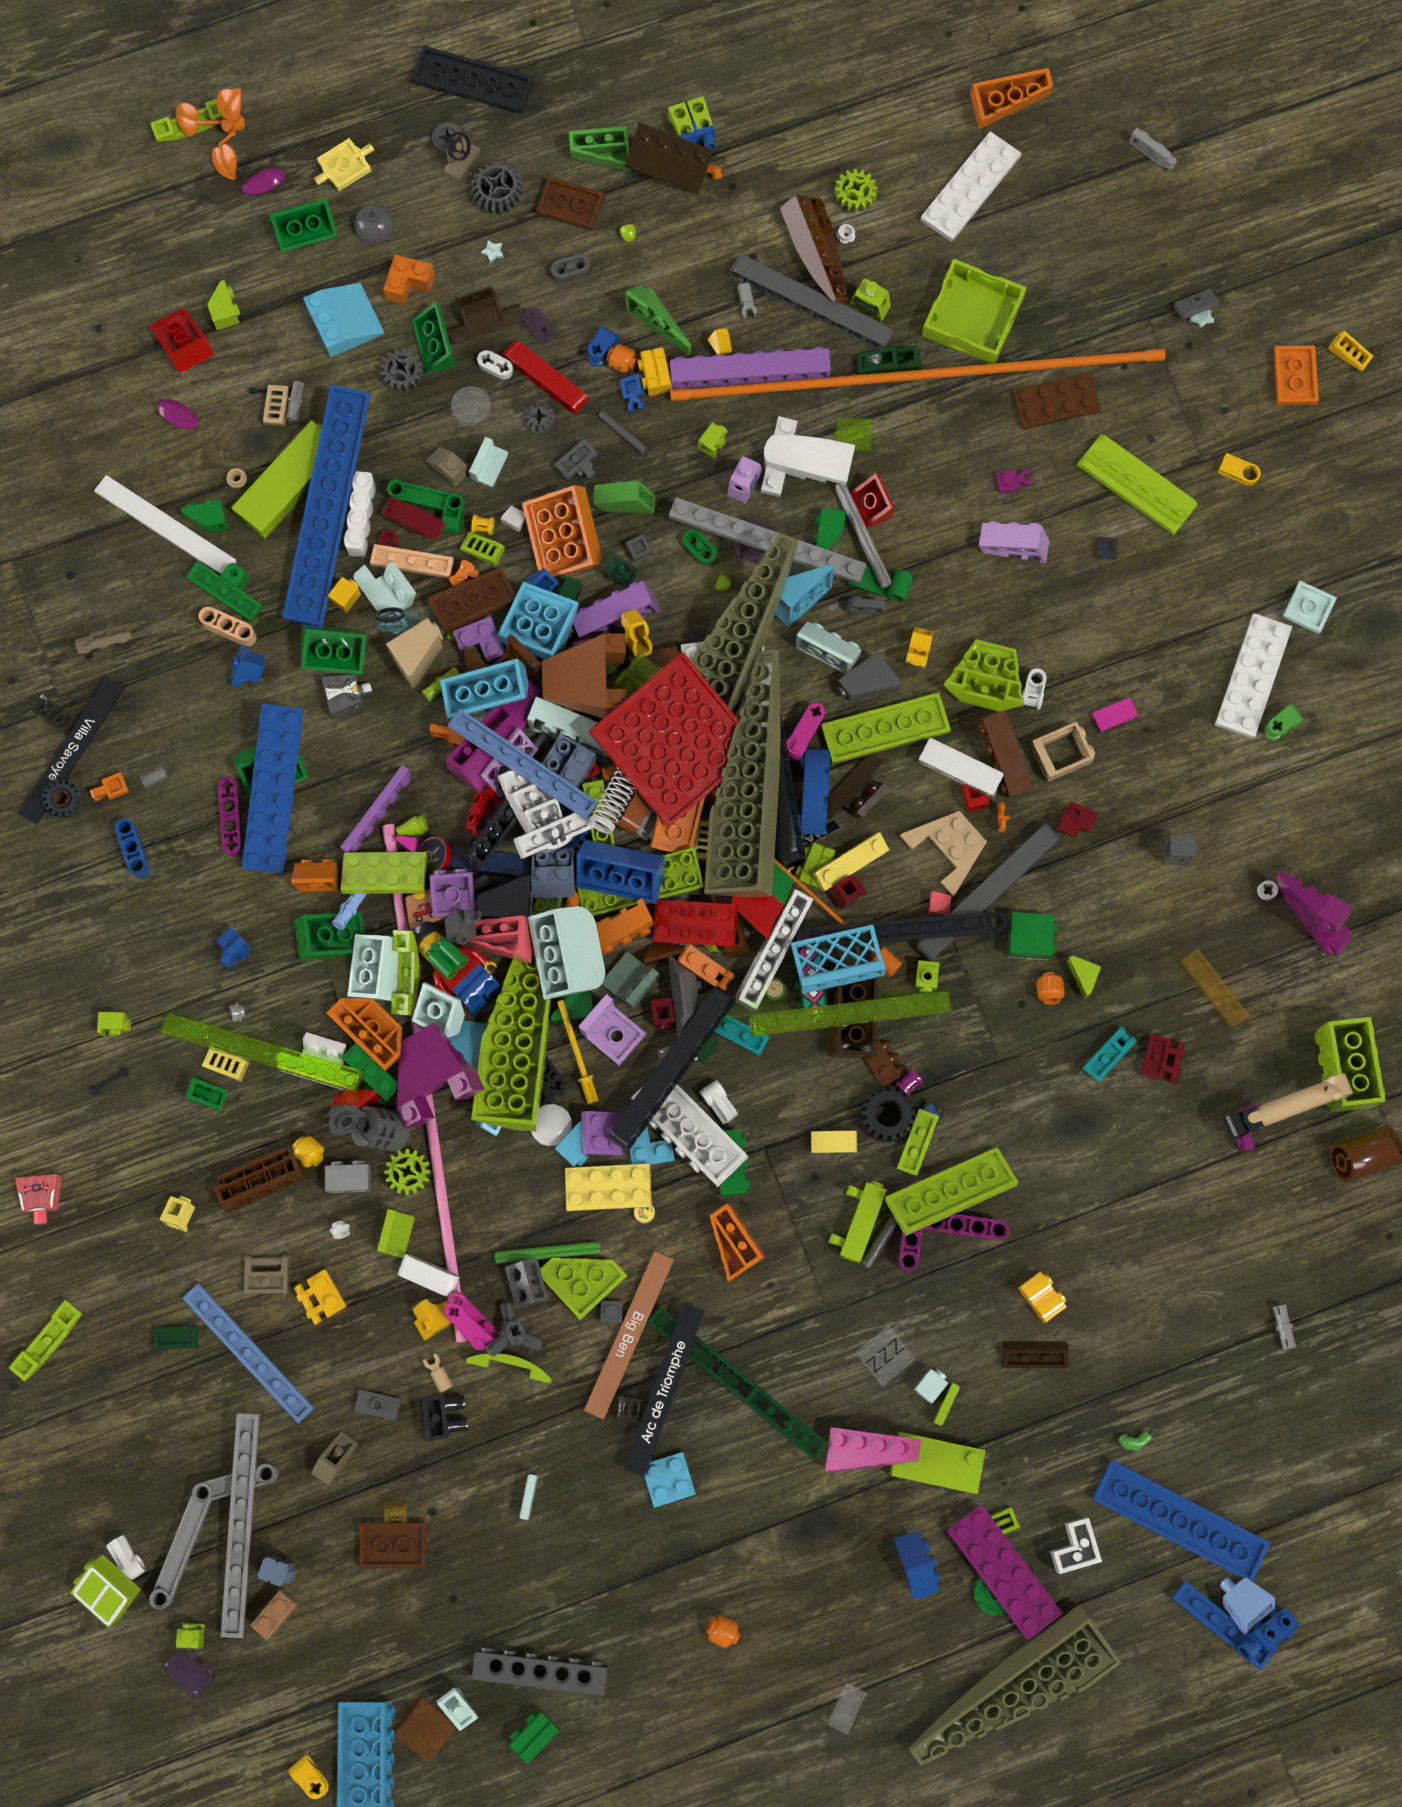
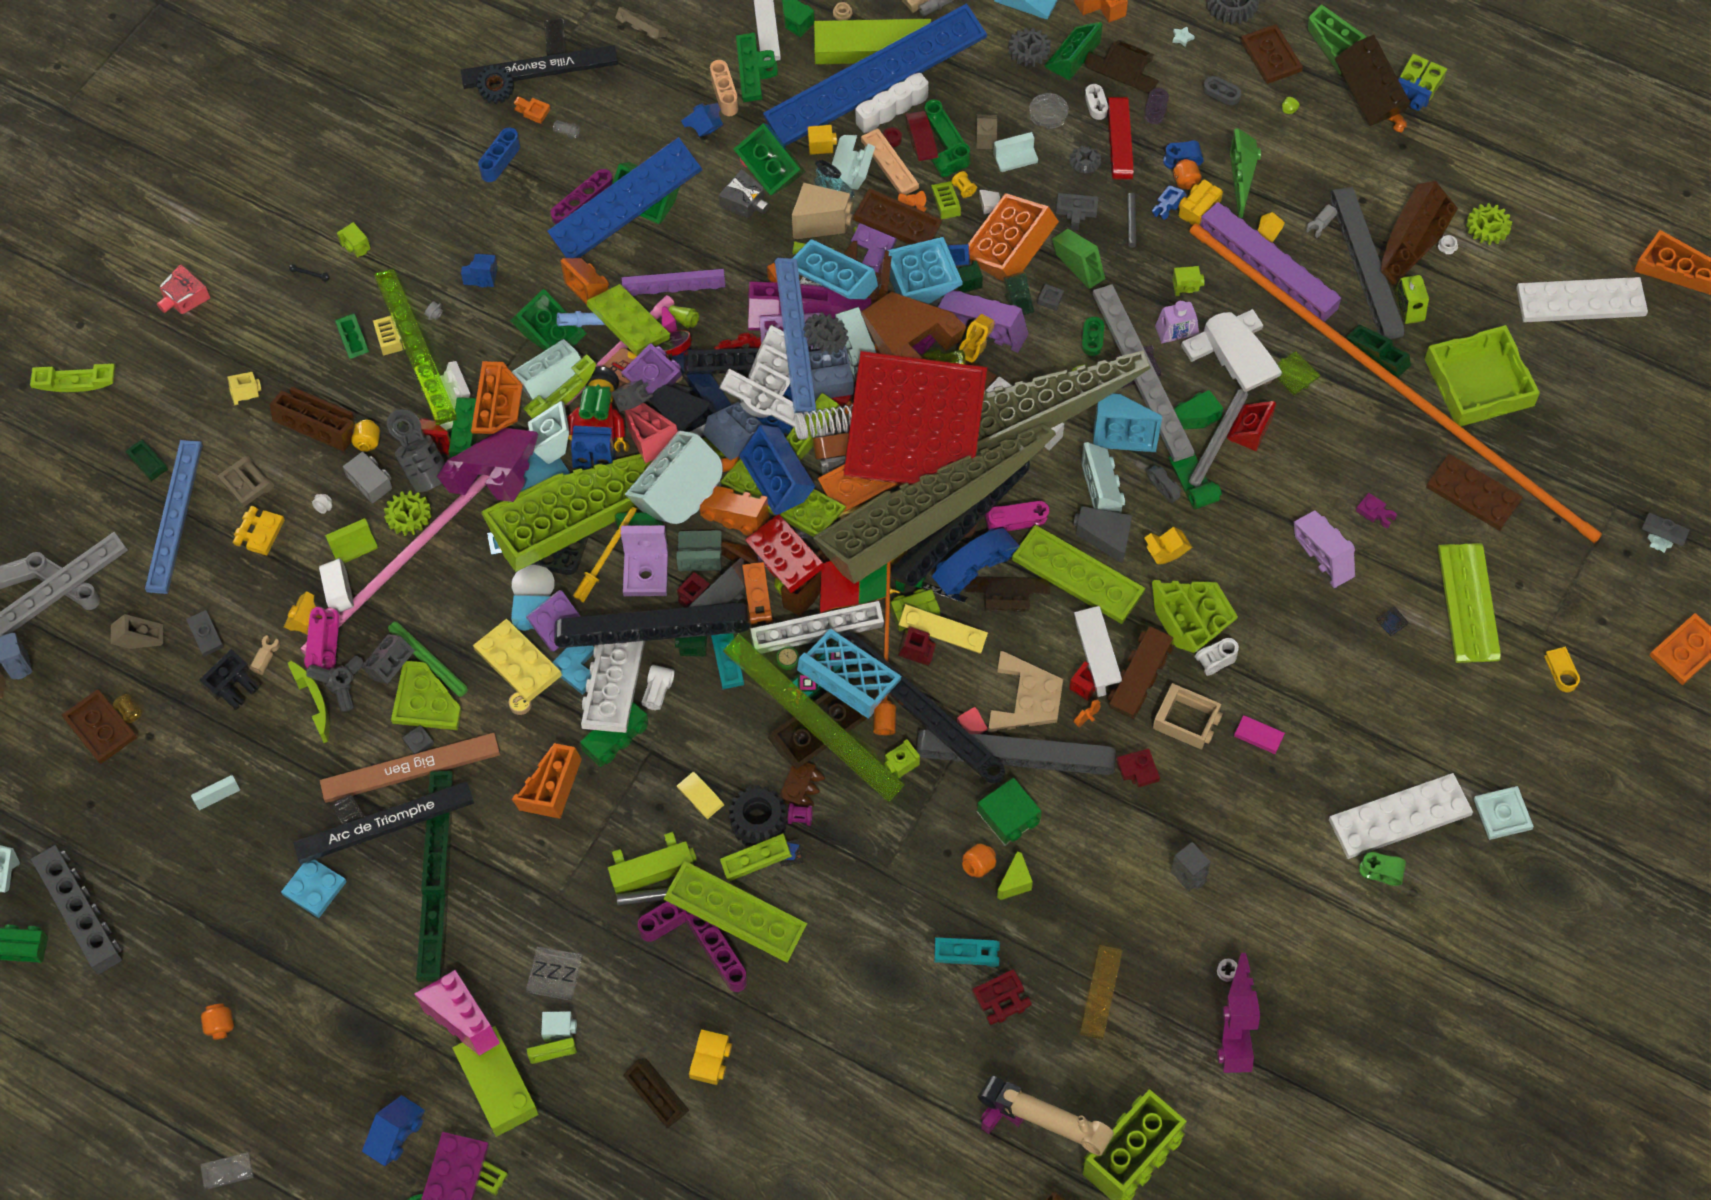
camera: 50 degrees right, 15 degrees down
none -> dark grey gear [803,312,849,355]

